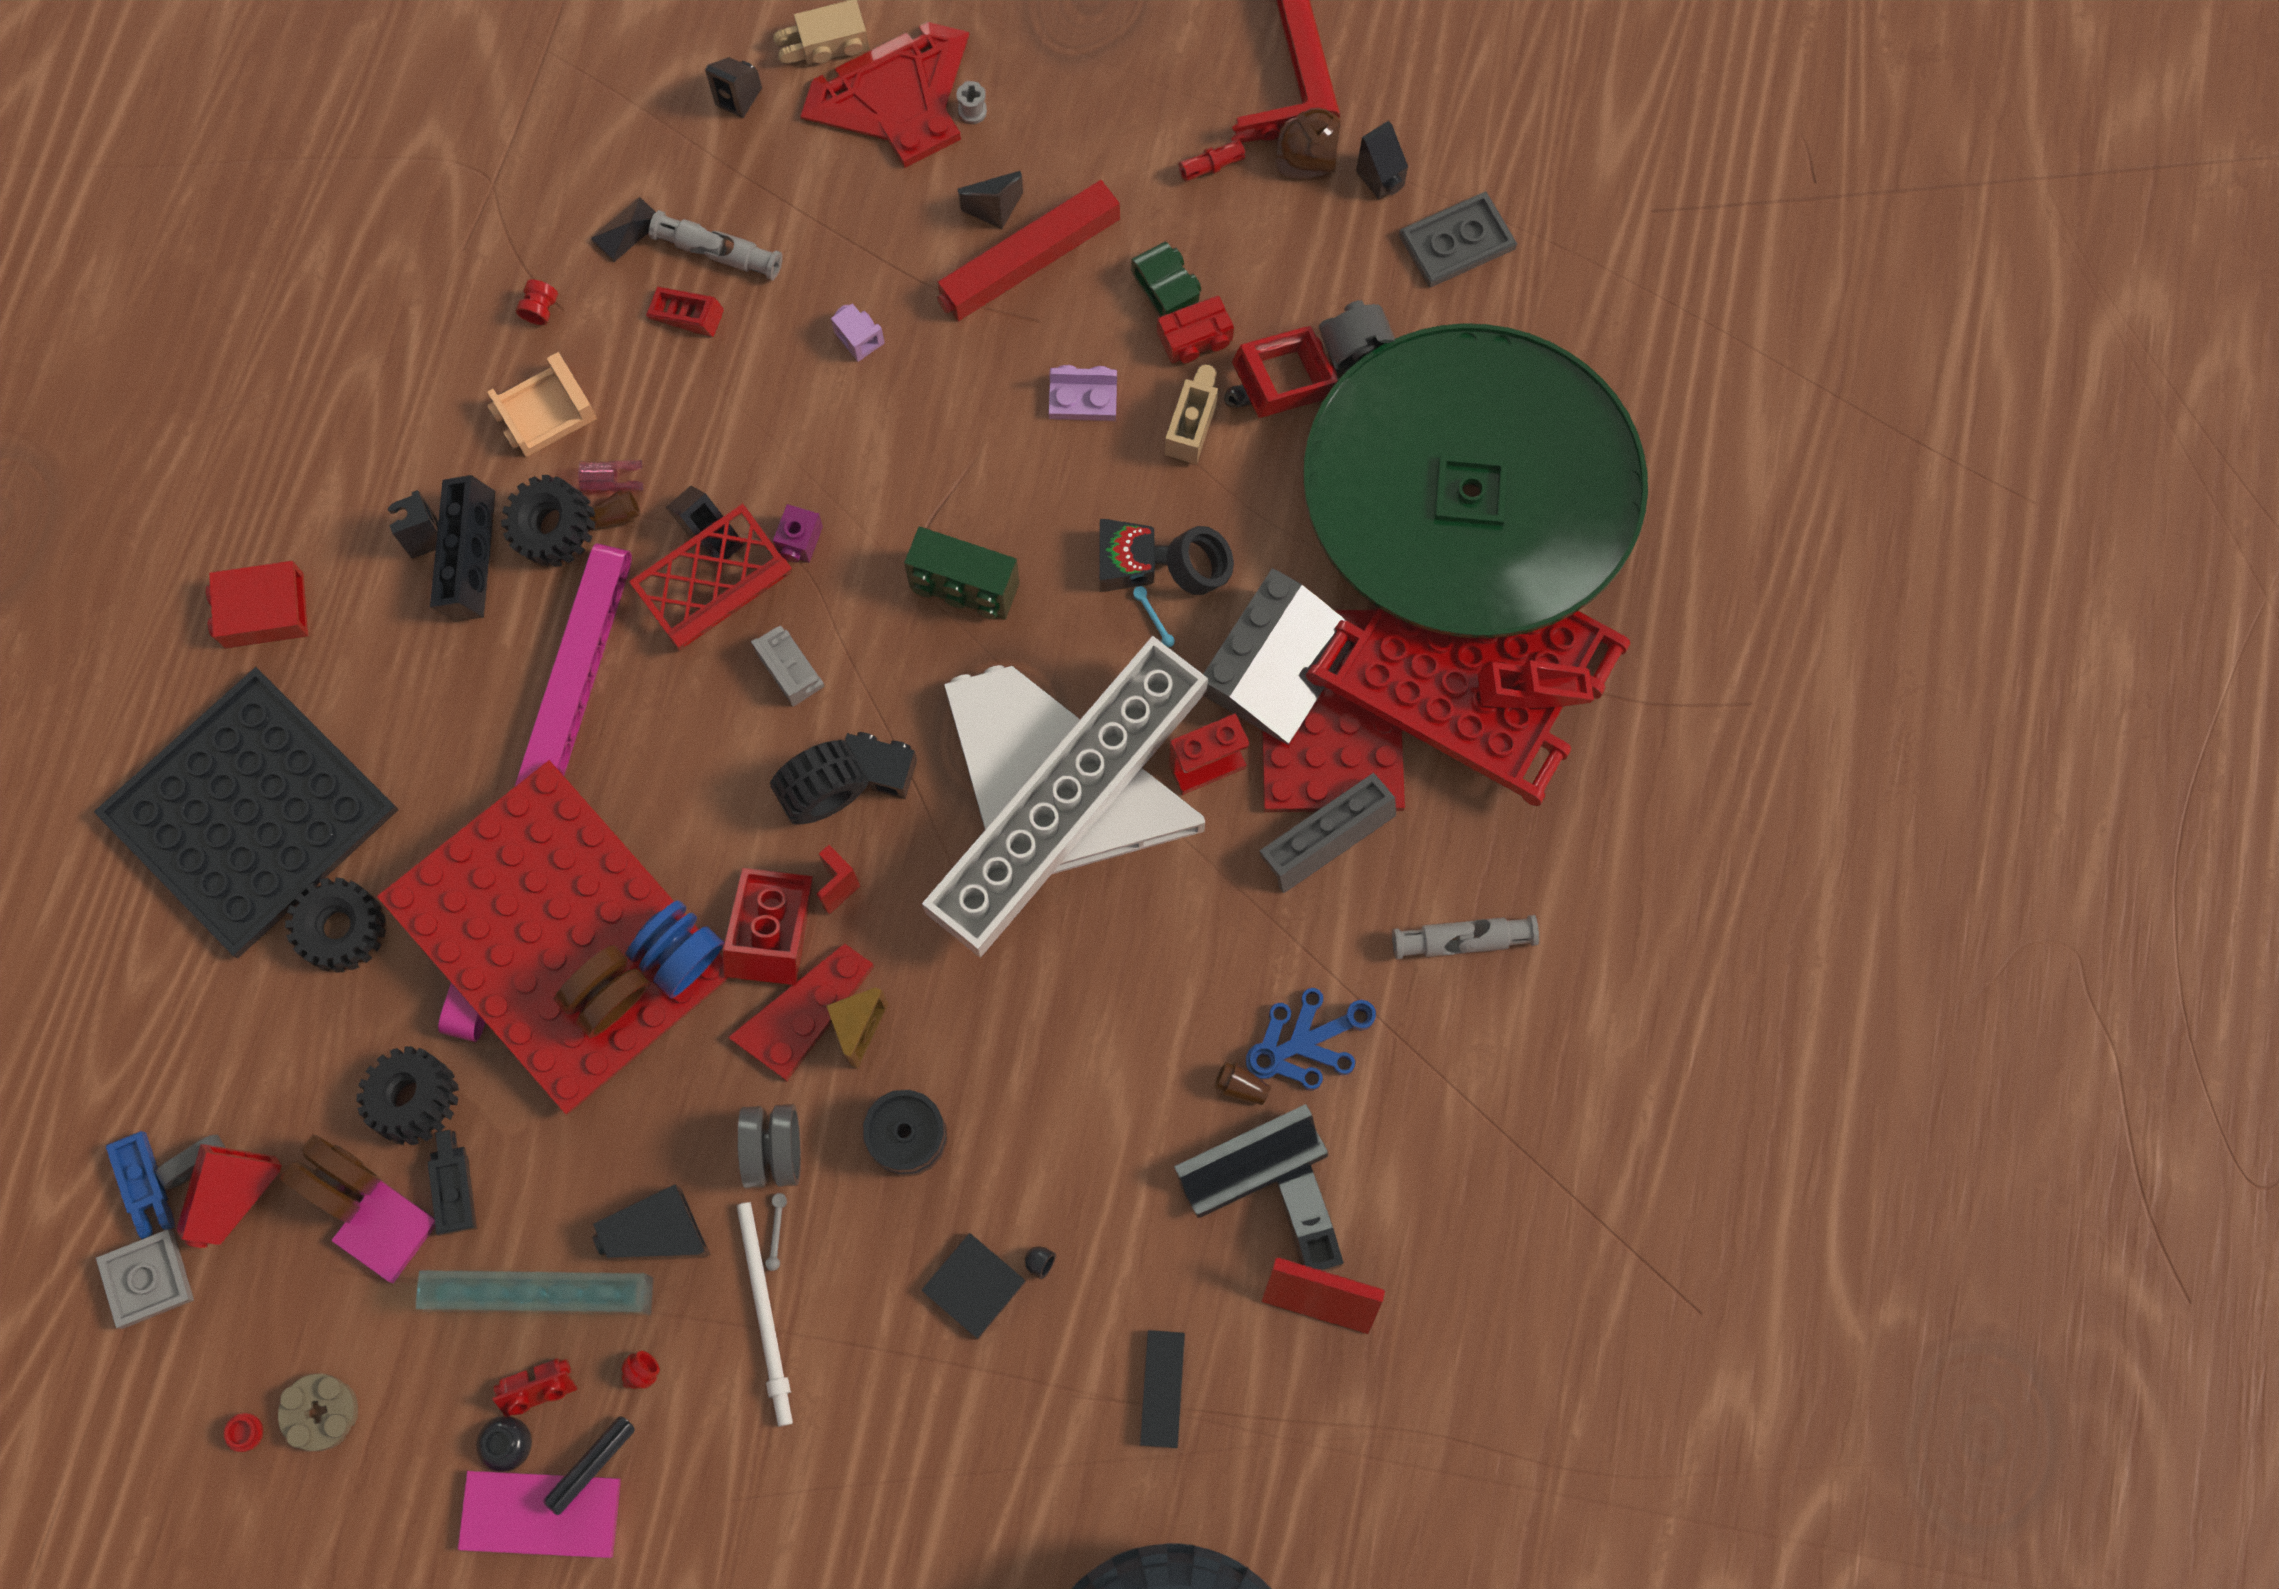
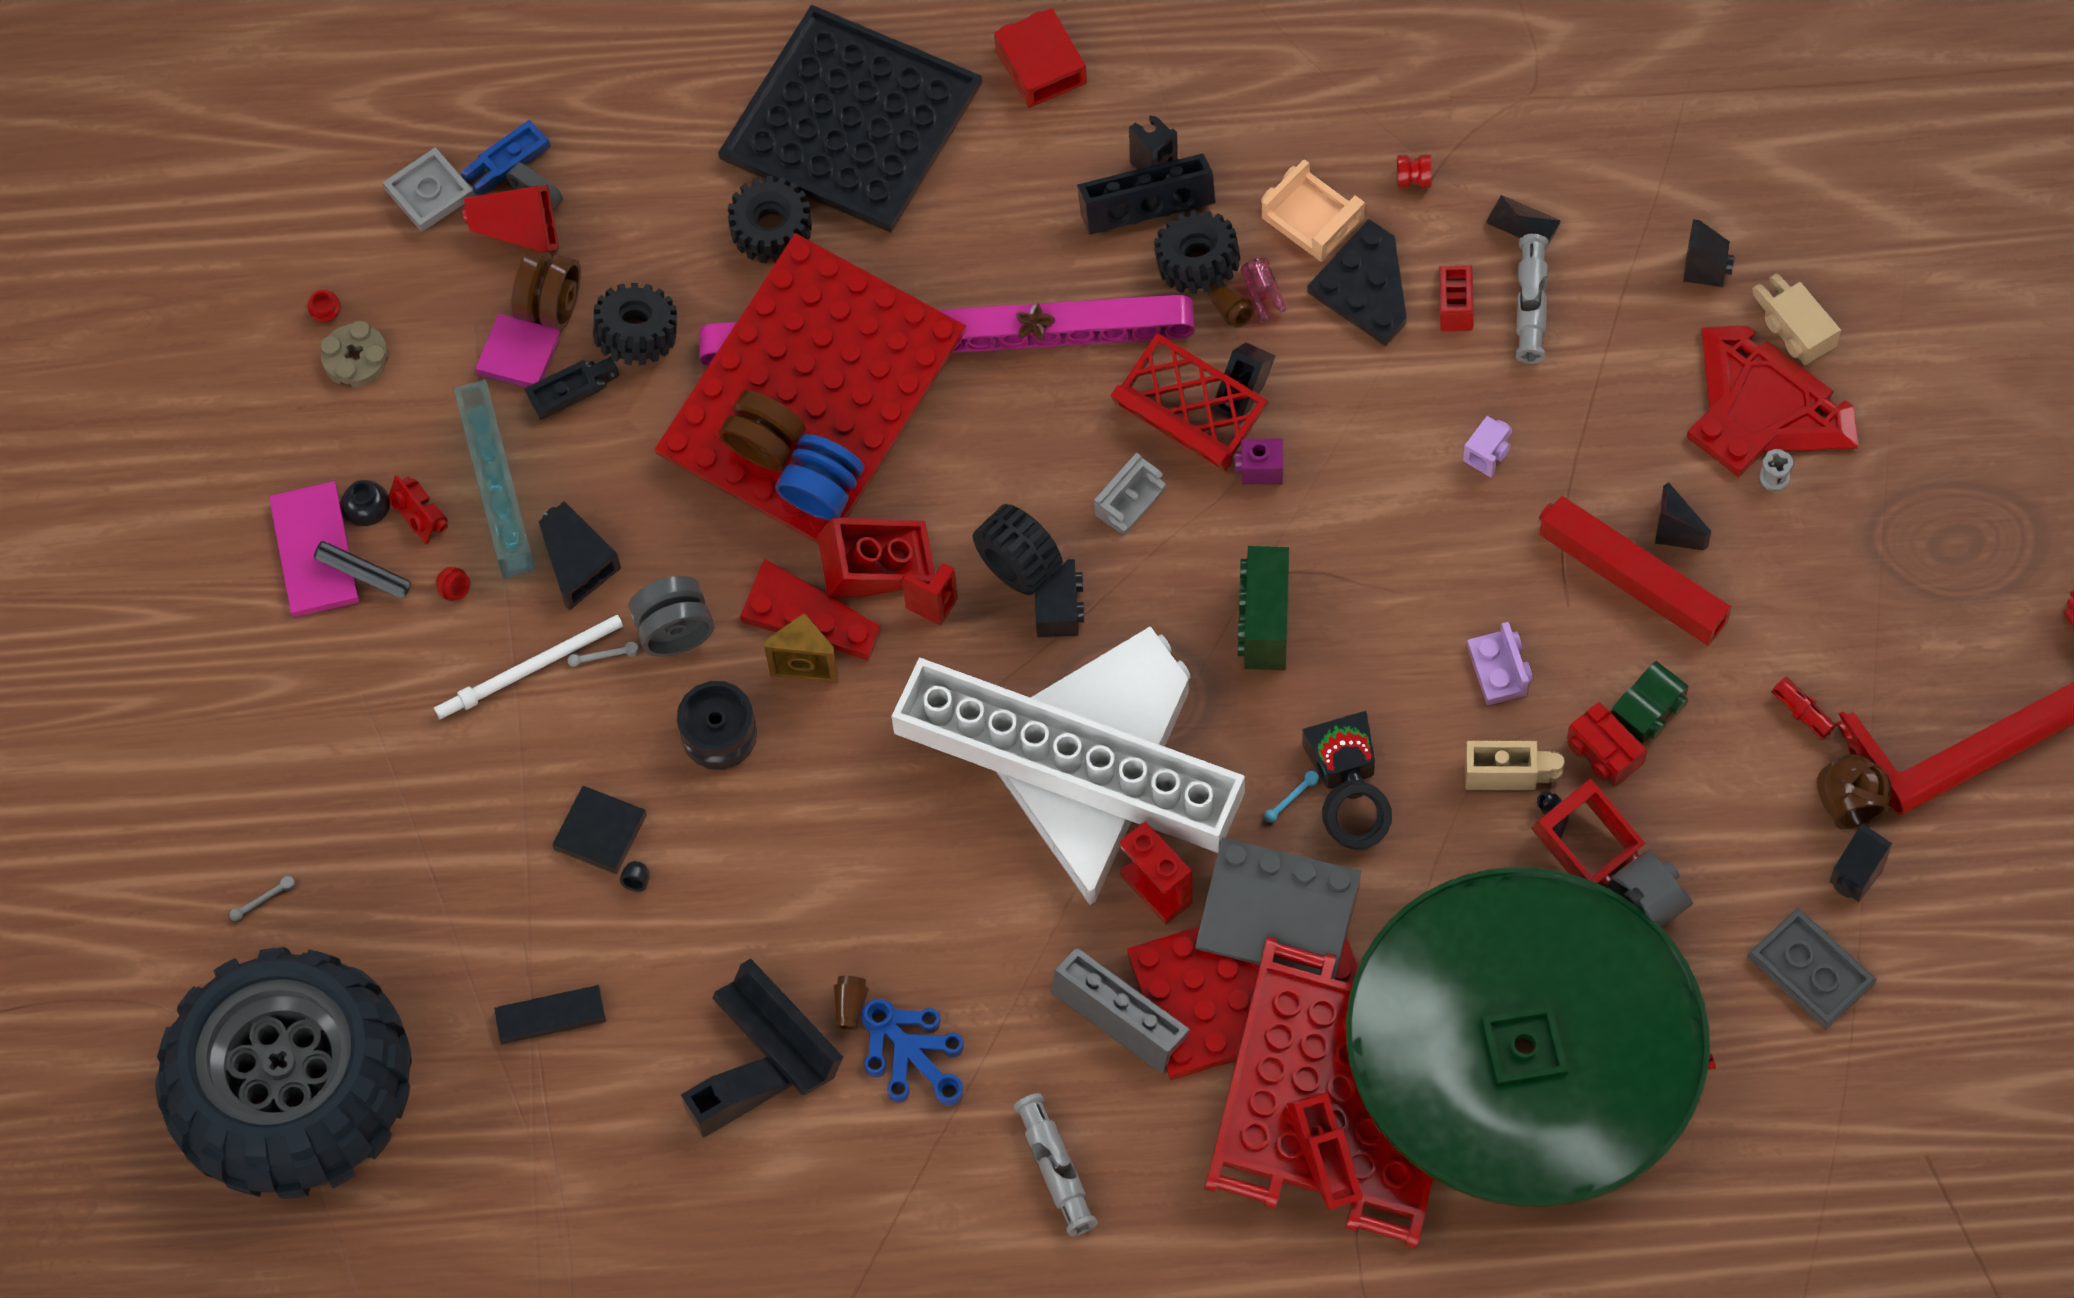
camera: 80 degrees right, 10 degrees down
red tile [1261,1258,1385,1334] -> none
none -> reddish brown plant [1015,303,1055,341]
none -> black plate [1307,219,1407,346]

